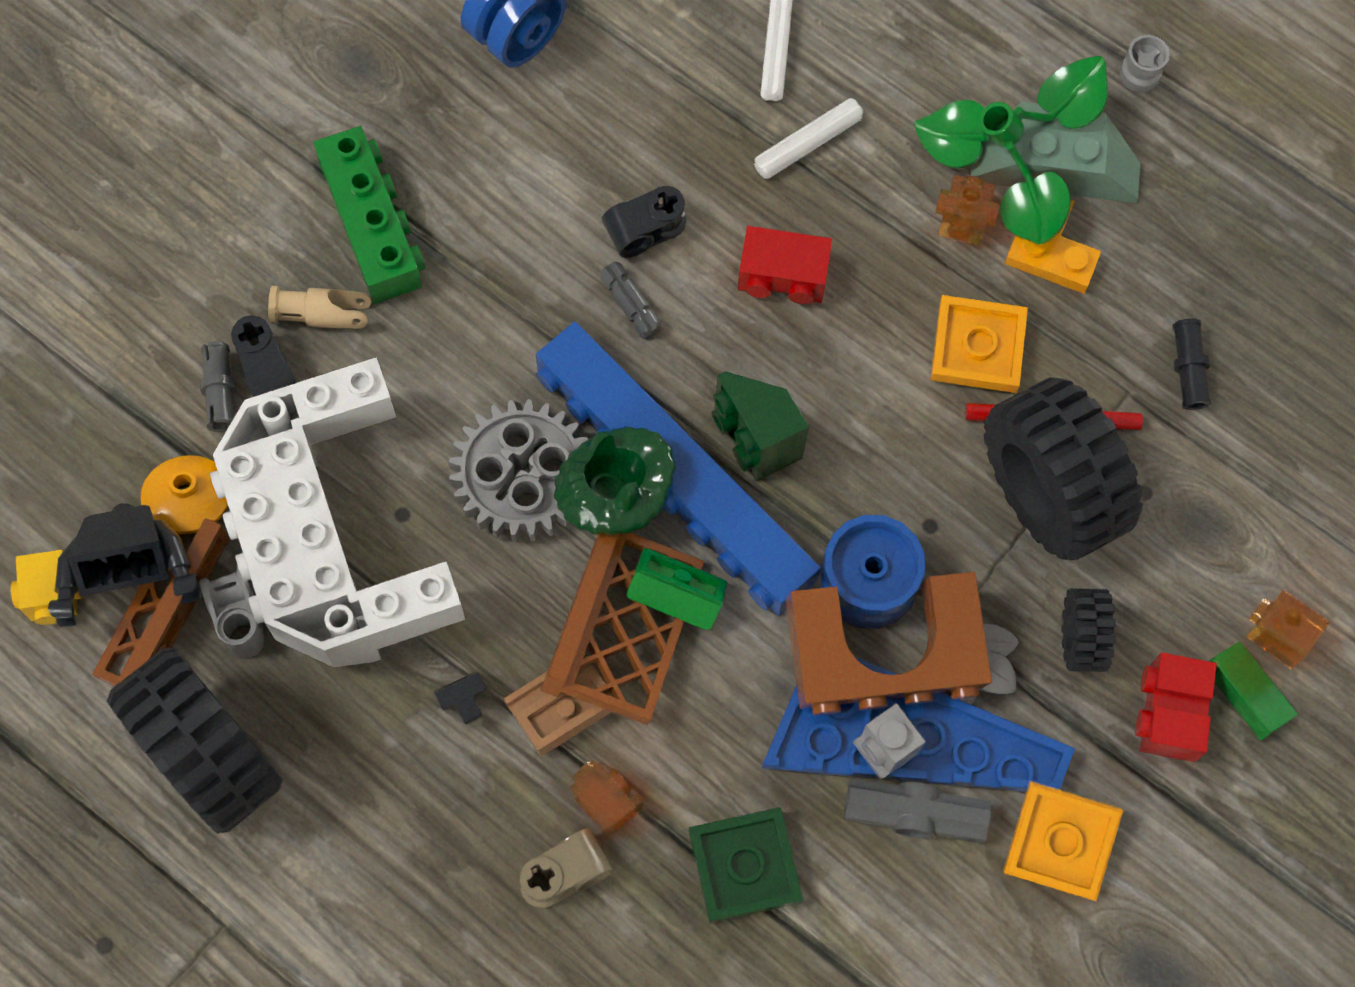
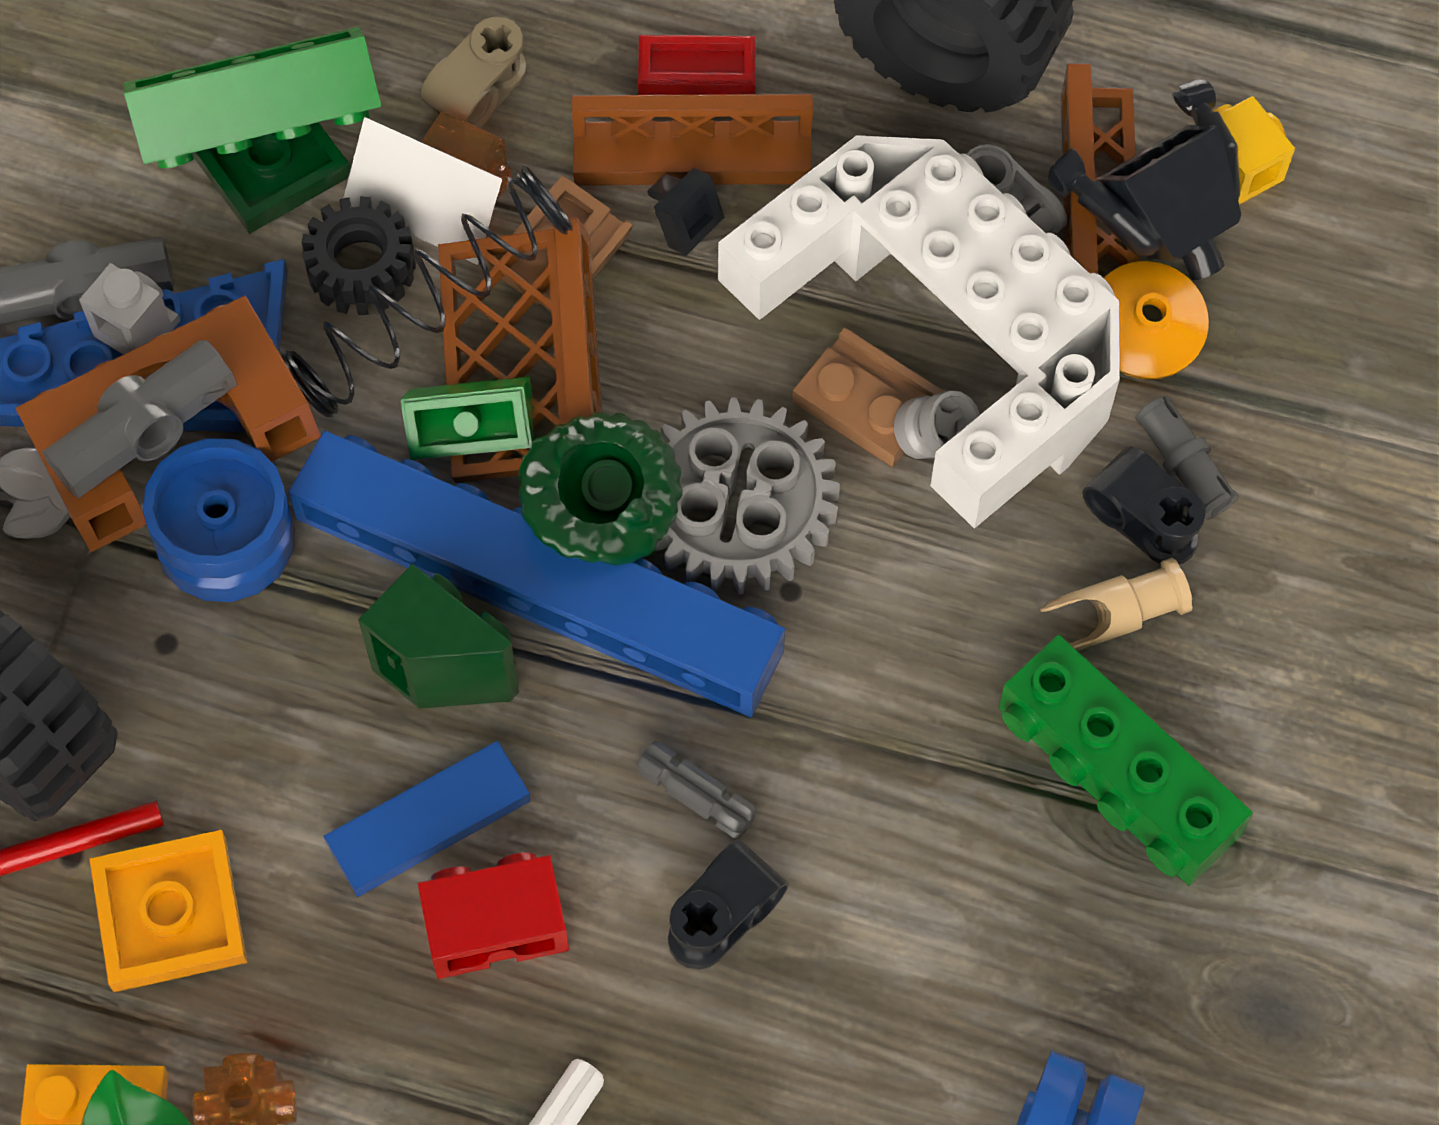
camera: 160 degrees right, 5 degrees down
none -> dark grey piece [42,340,237,498]
none -> brick [123,27,382,169]
none -> black piece [281,166,573,418]
none -> black tyre [301,196,416,316]
none -> blue tile [324,740,531,898]
none -> white sticker [344,117,502,265]
none -> dark orange fence [572,94,813,185]
none -> red tile [638,35,756,95]
none -> medium nougat plate [792,327,945,467]
none -> light grey wheel [894,391,980,459]

